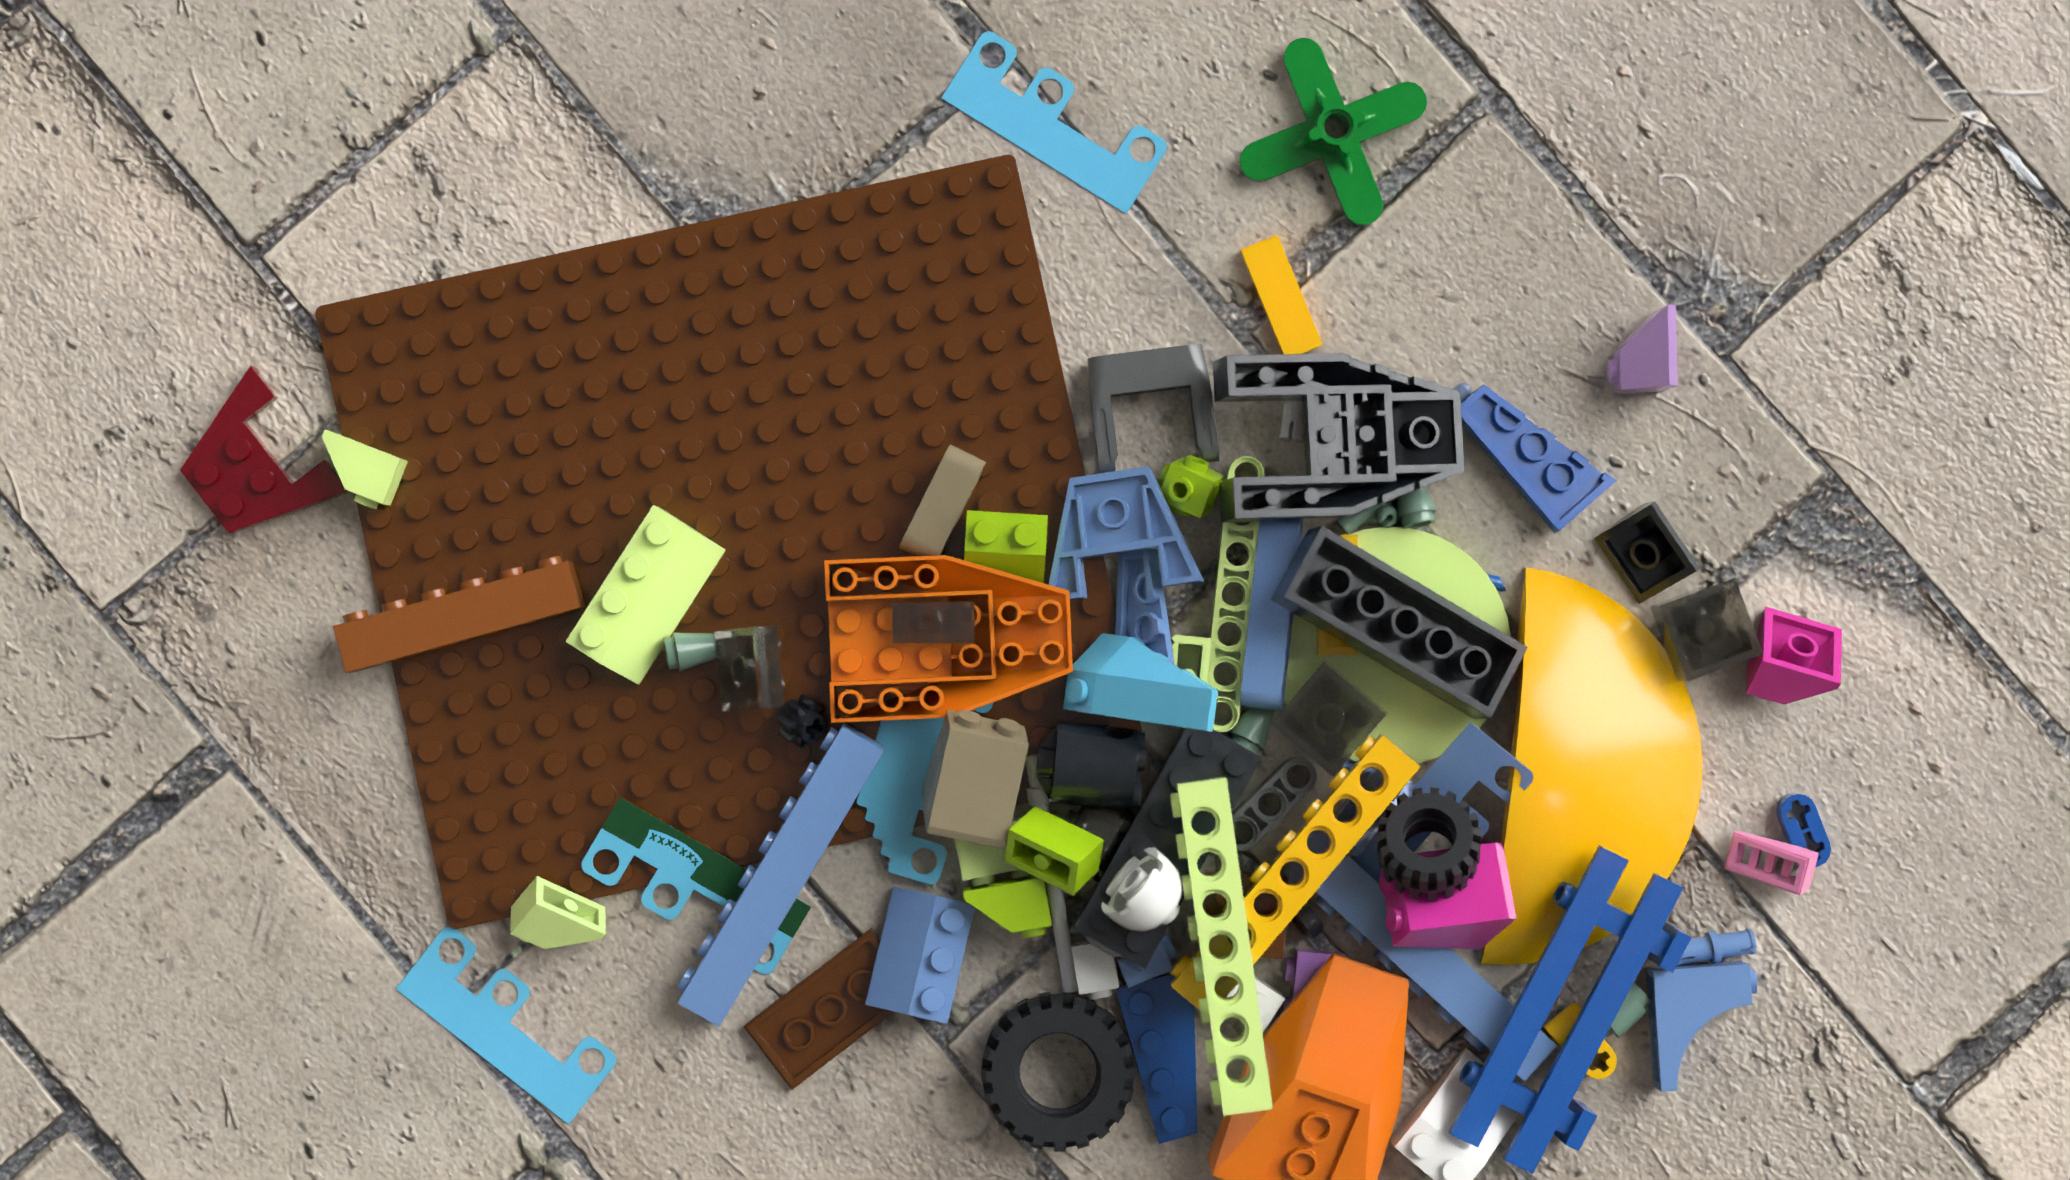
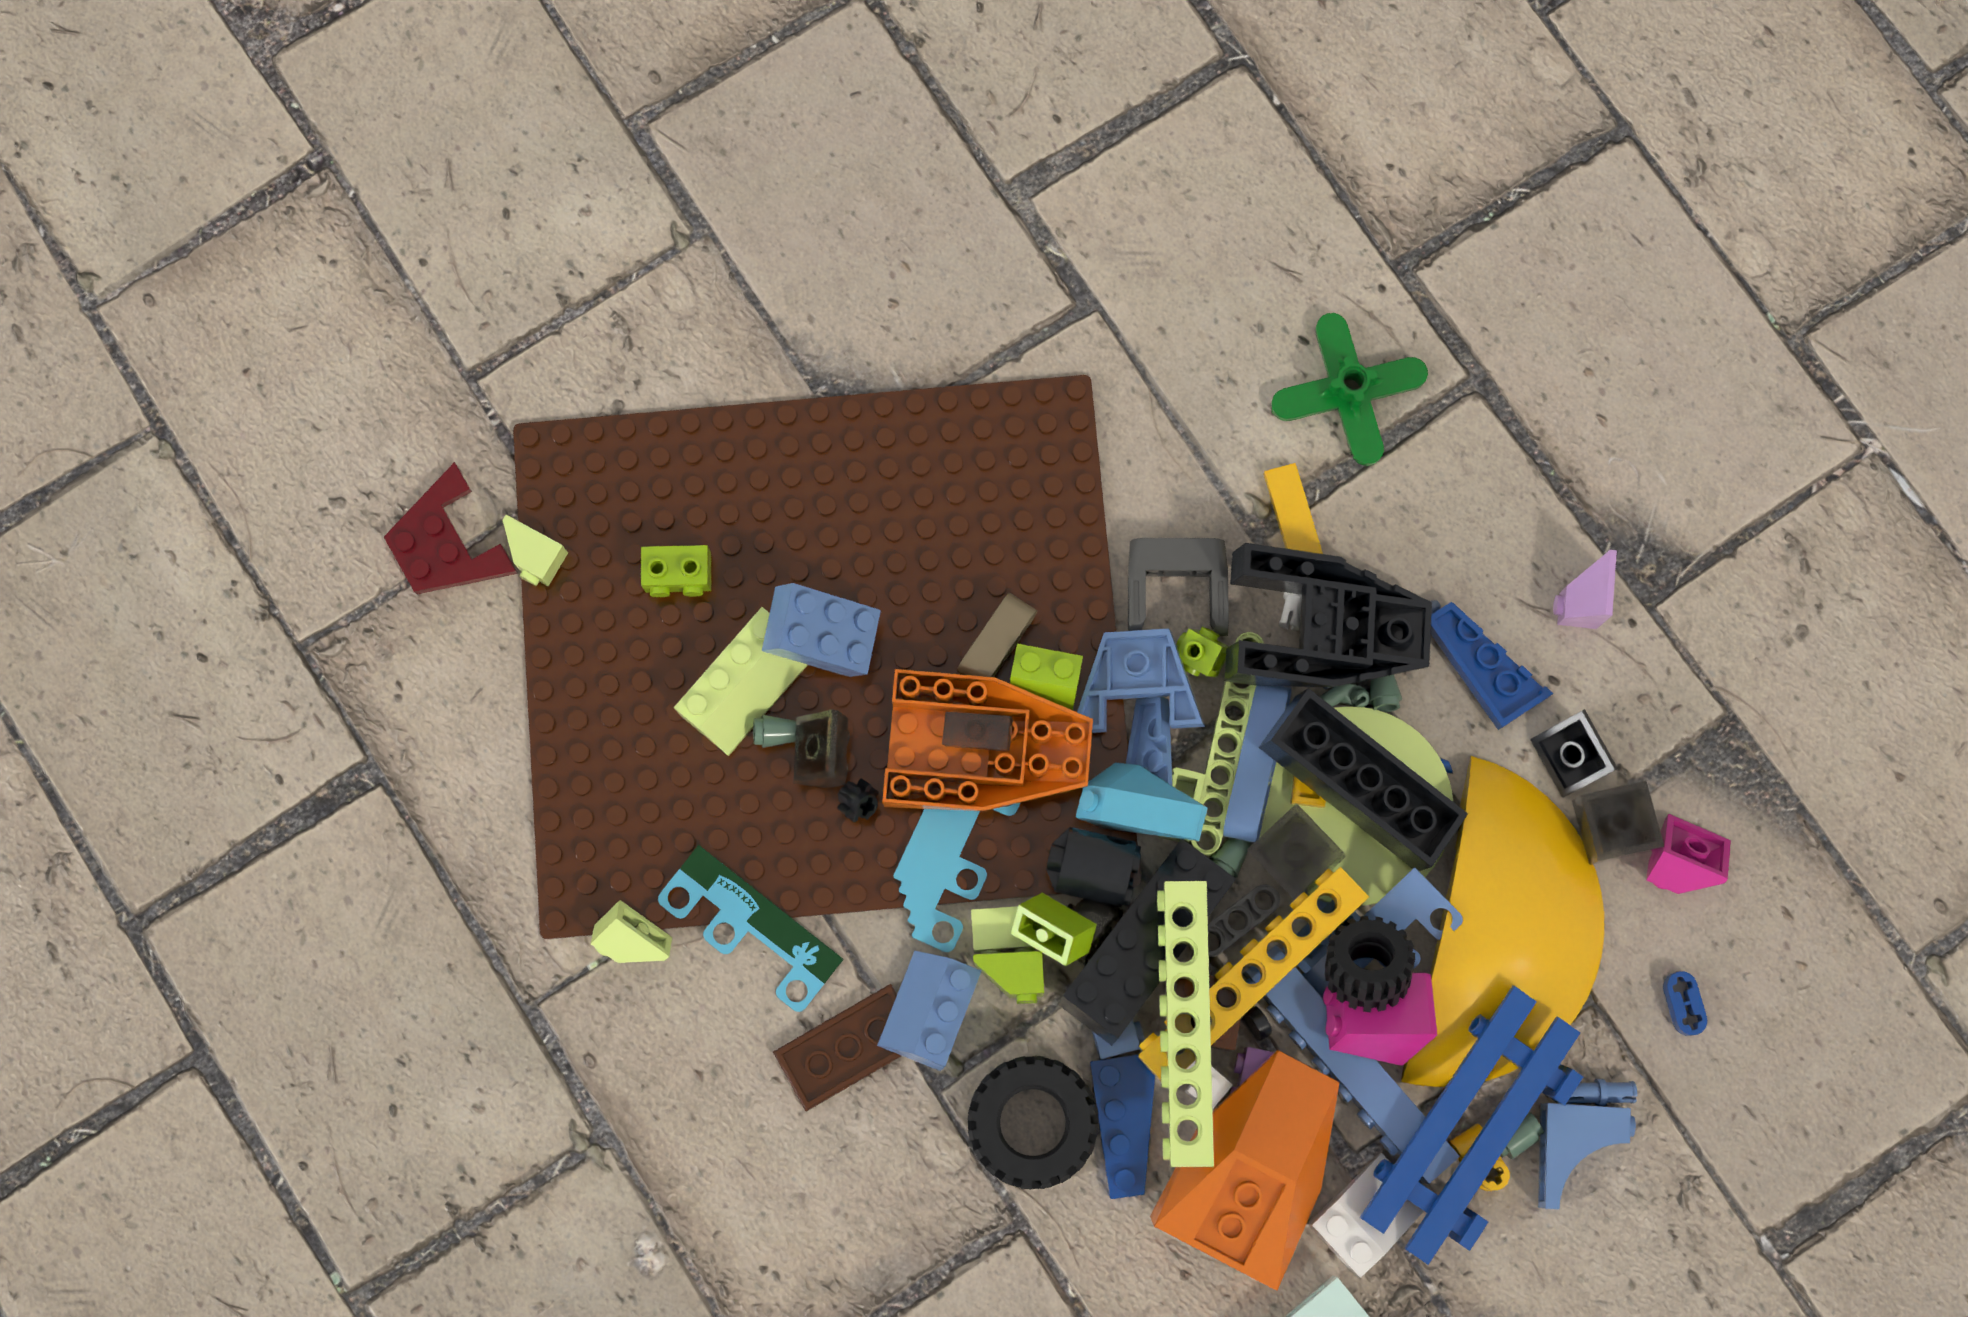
camera: 15 degrees right, 10 degrees down
dark orange brick [333,556,586,673] -> none
medium azure piece [396,927,616,1124] -> none
medium blue brick [676,722,885,1027] -> none
dark tan slope [921,710,1029,849] -> none
medium azure piece [941,31,1167,214] -> none
white bar [1025,754,1079,993] -> none
white brick [1071,941,1119,1000] -> none
white cylinder [1101,847,1182,931] -> none
bright pink slope [1724,830,1818,895] -> none
none -> lime brick [641,545,711,597]
none -> medium blue brick [762,583,881,677]

